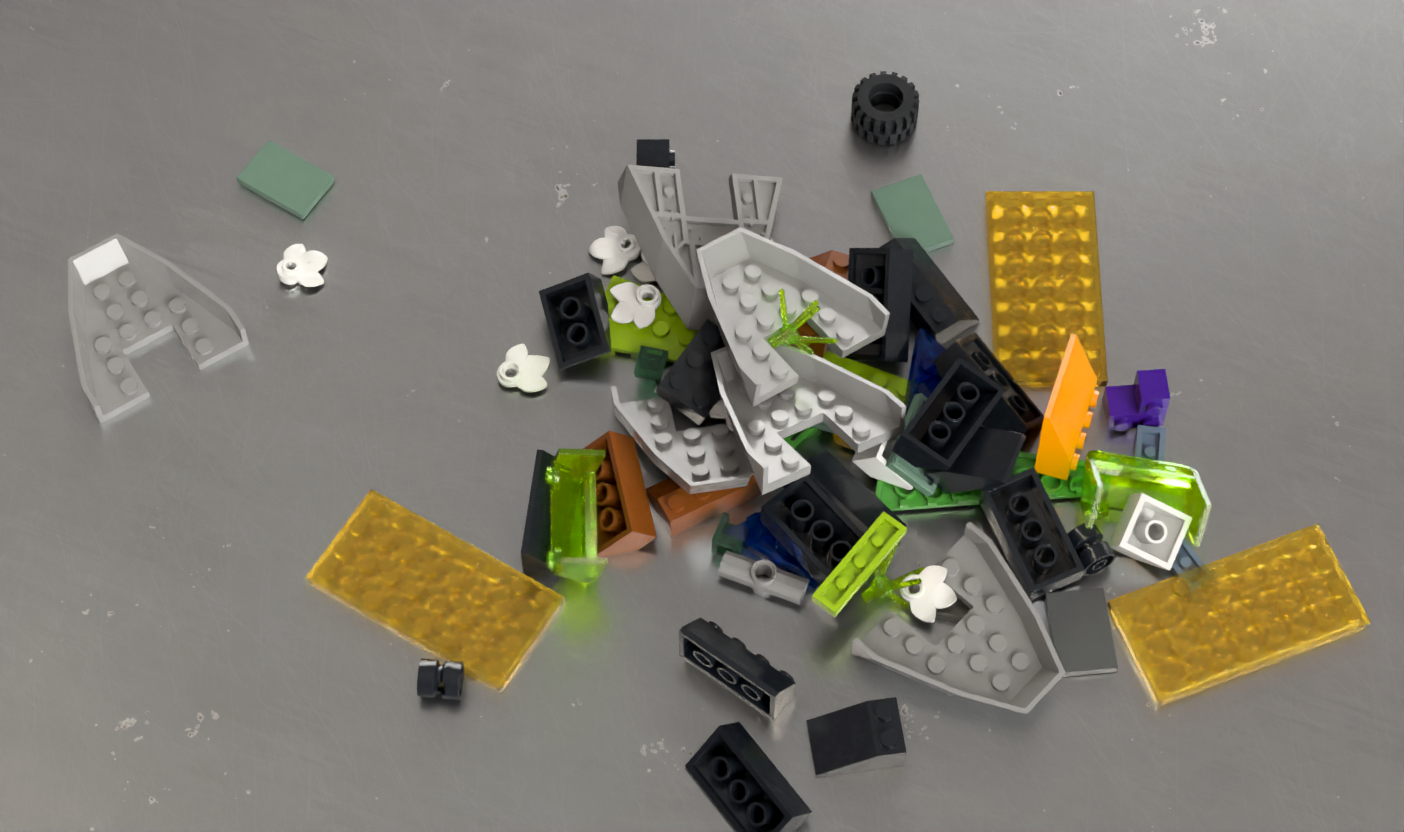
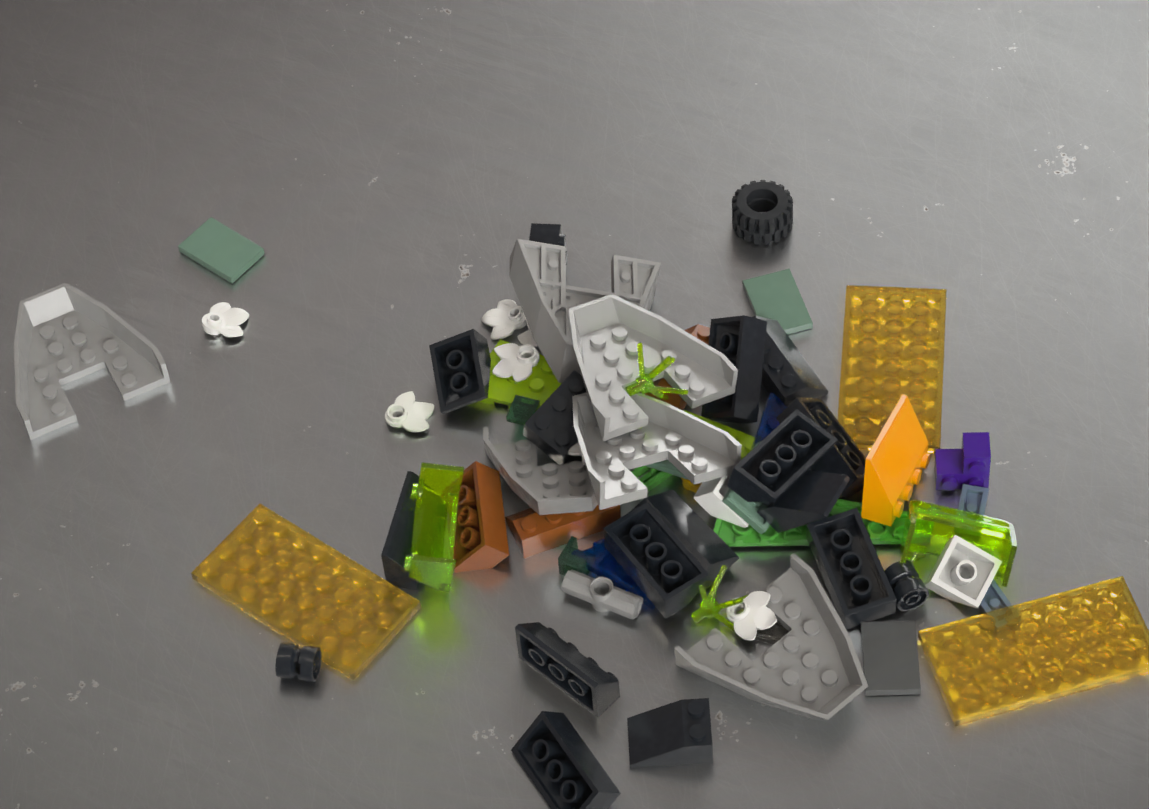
camera: 10 degrees right, 10 degrees down
lime plate [811,511,907,617] -> none

